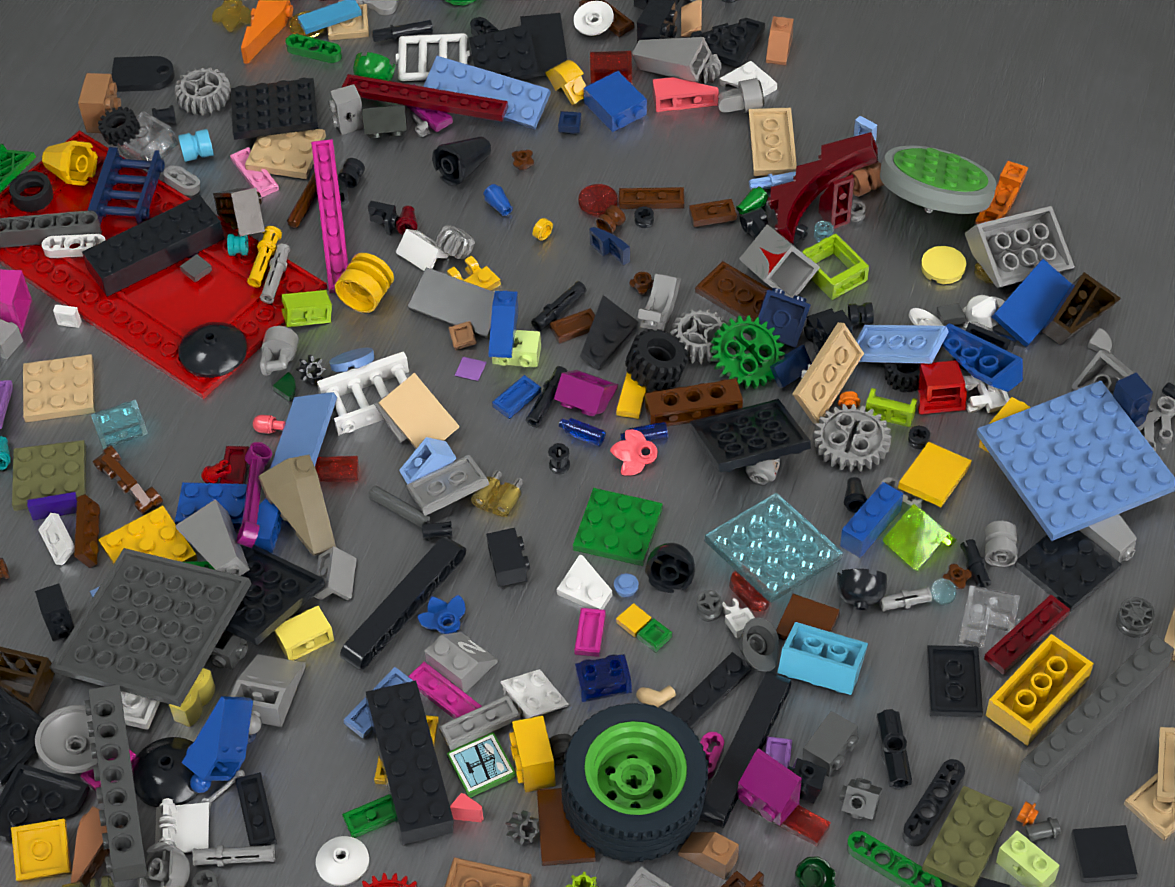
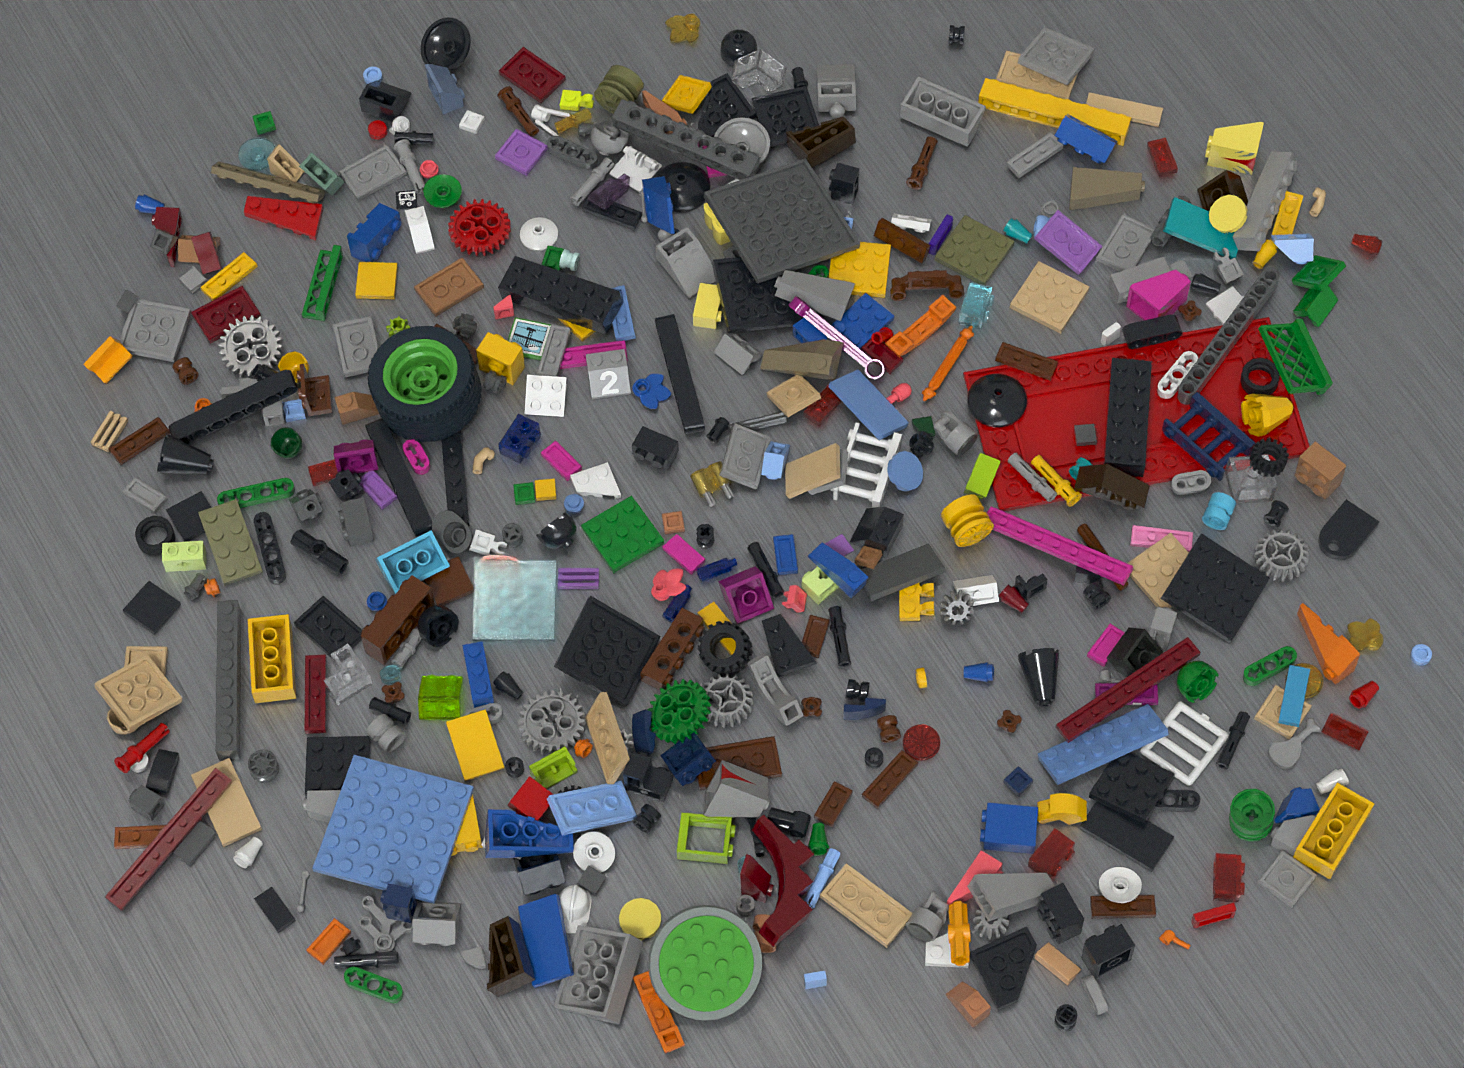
camera: 130 degrees right, 10 degrees up
none -> reddish brown brick [361,575,435,666]
none -> blue plate [367,591,387,611]
none -> medium lavender tile [558,568,599,590]
none -> light aqua wheel [559,249,580,272]
none -> clear purple panel [588,174,630,210]
none -> nougat tile [662,511,685,535]
none -> dark pink tile [662,534,705,575]
none -> tan tile [766,375,821,417]
none -> coral tile [782,585,807,613]
none -> black wheel [845,679,870,703]
none -> black slope [850,507,904,558]
none -> orange slope [886,295,956,357]
none -> orange wheel [922,326,974,402]
none -> light orange piece [948,901,971,966]
none -> reddish brown tile [995,342,1058,381]
none -> dark pink tile [1087,623,1125,667]
none -> black beam [1122,315,1182,349]

